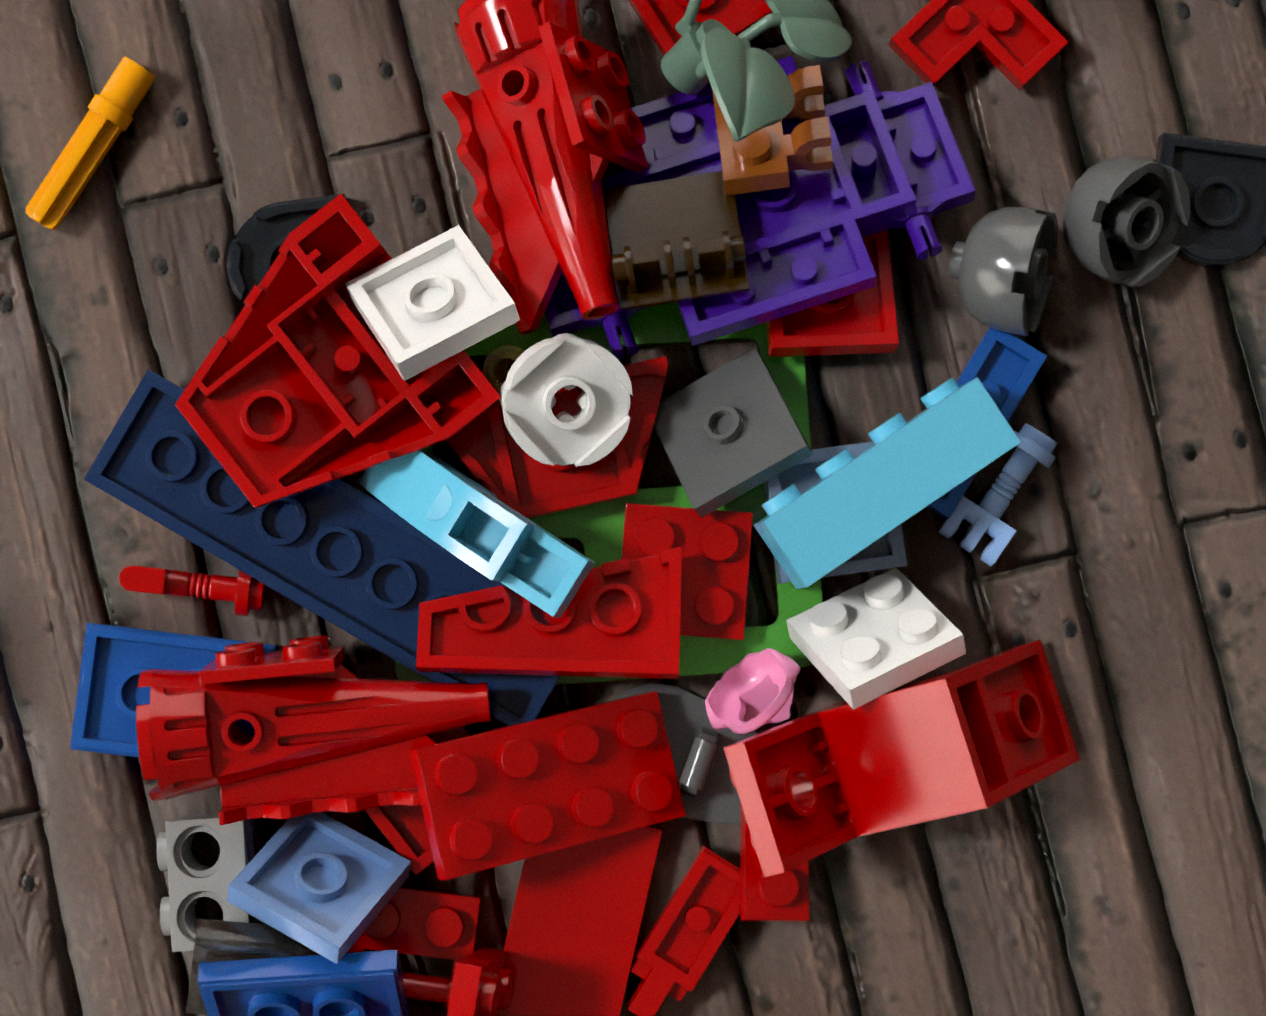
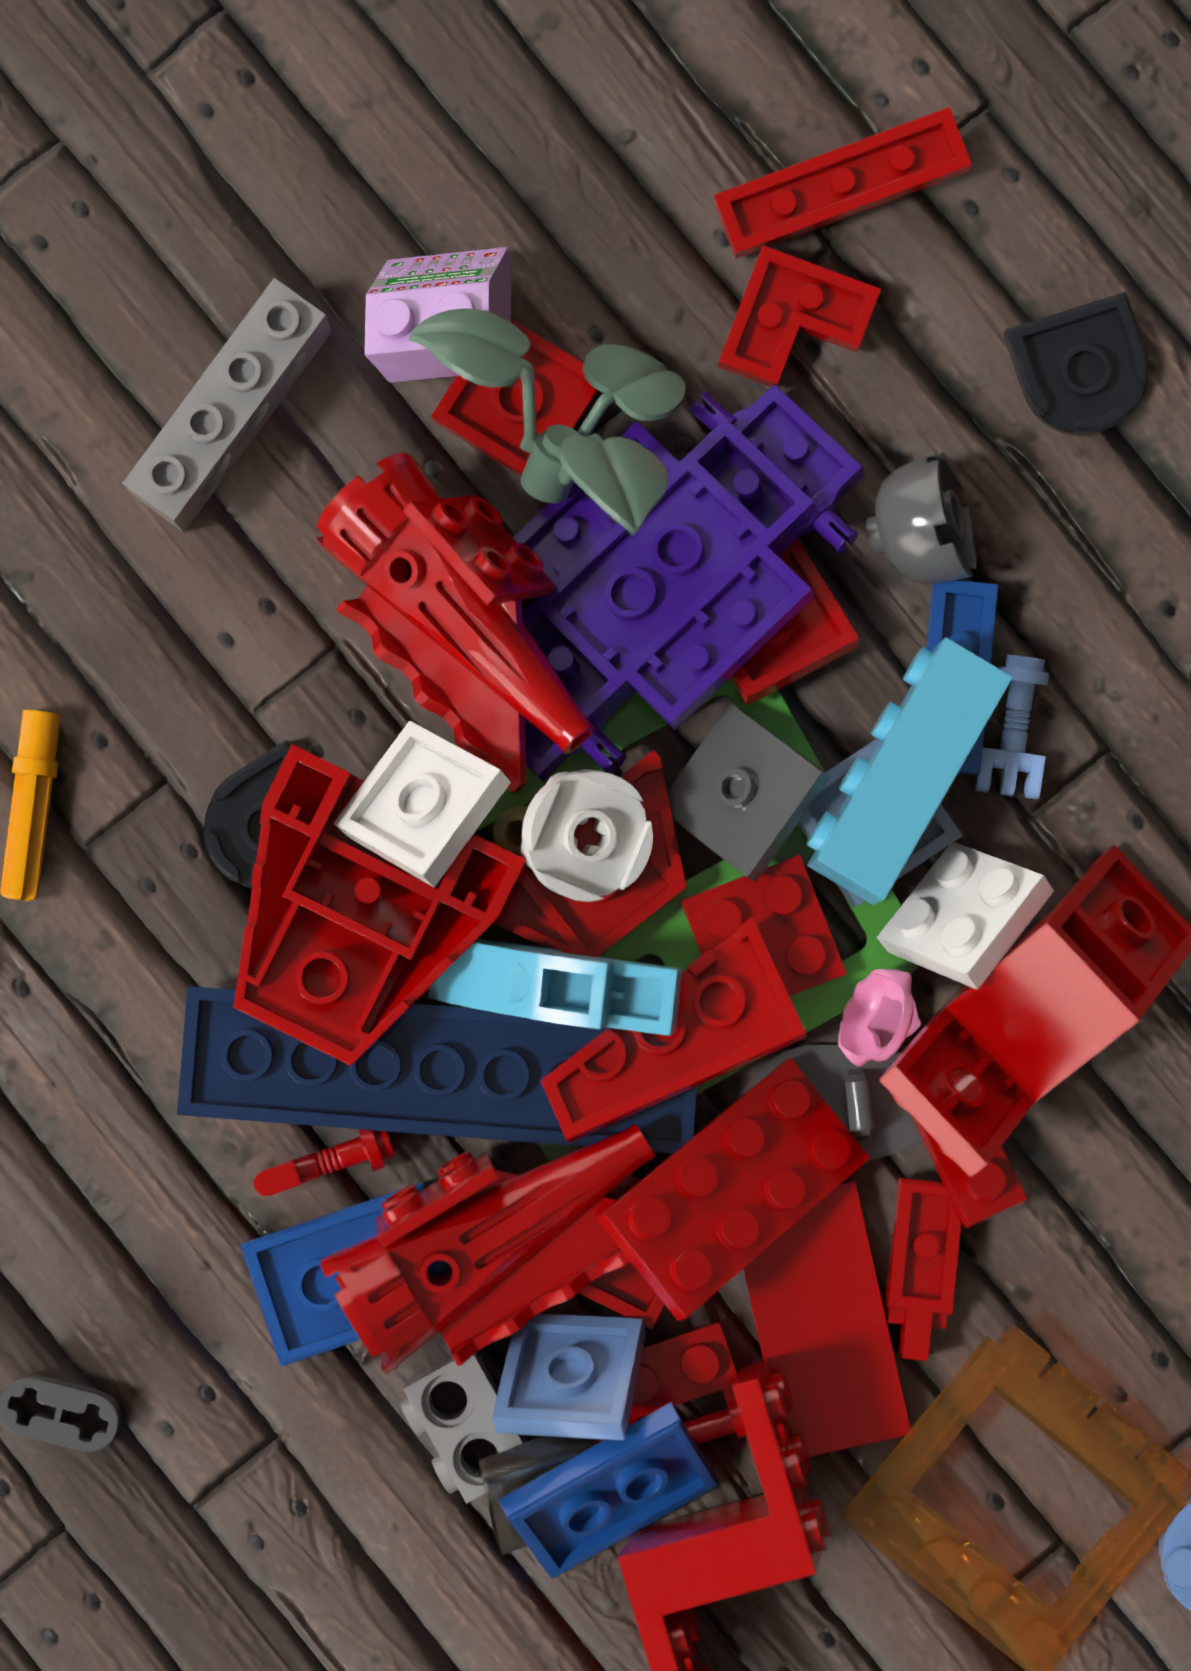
camera: 25 degrees left, 0 degrees up
dark brown hinge [603,171,750,311] -> none
dark orange plate [712,65,833,196] -> none
dark grey cylinder [1063,156,1191,287] -> none

